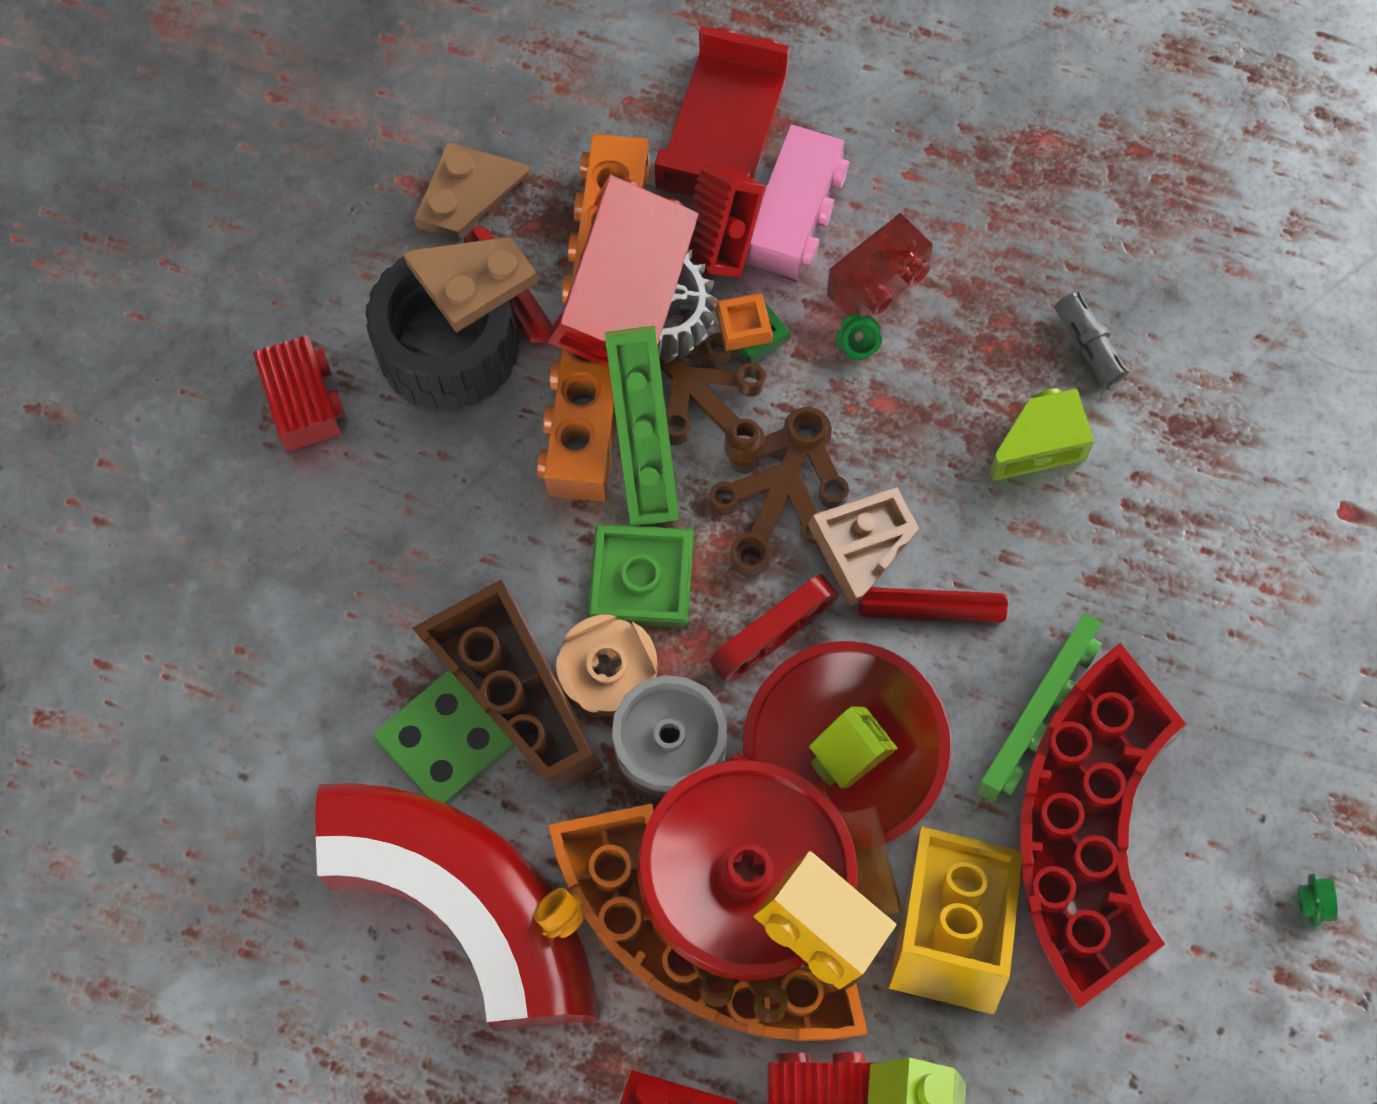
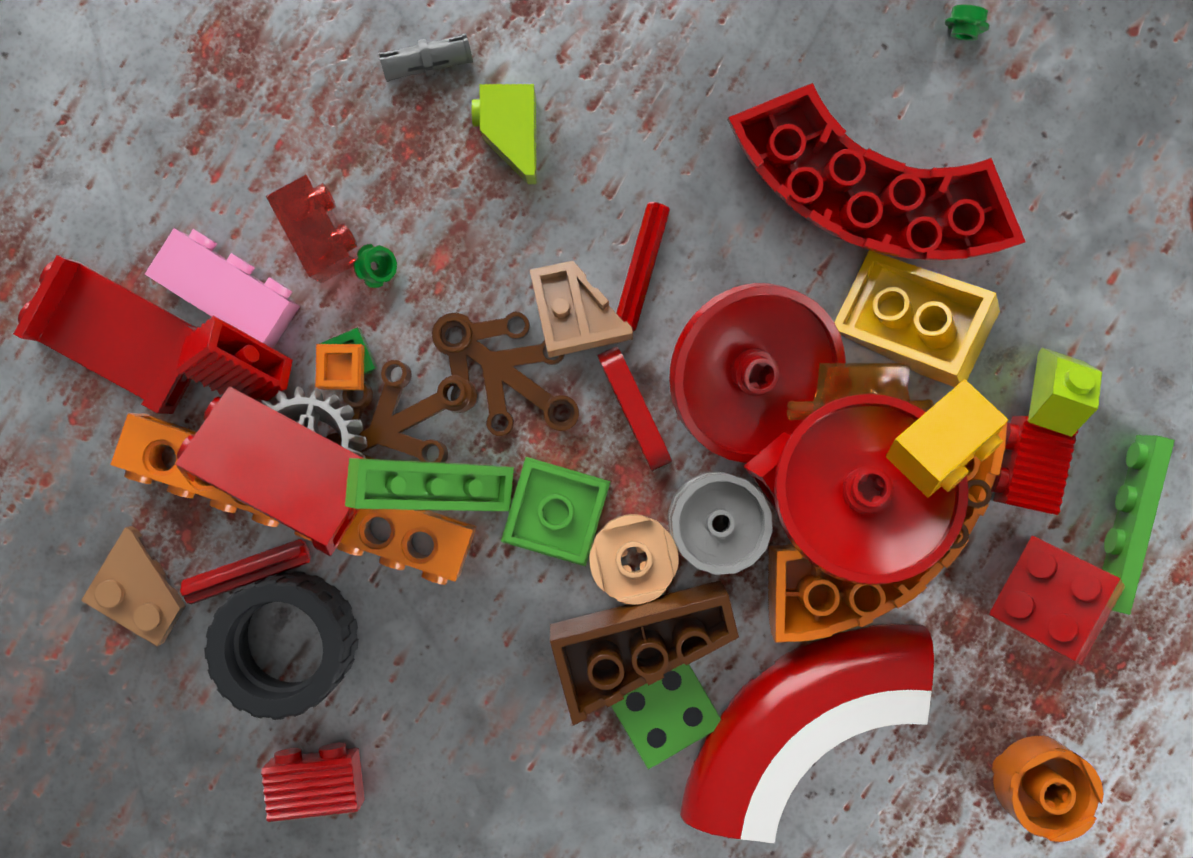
camera: 80 degrees left, 20 degrees up
medium nougat wing [403,237,539,333] -> none
light orange plate [534,888,584,938] -> none
lime slope [809,707,898,789] -> none
bright green plate [976,612,1103,804] -> none

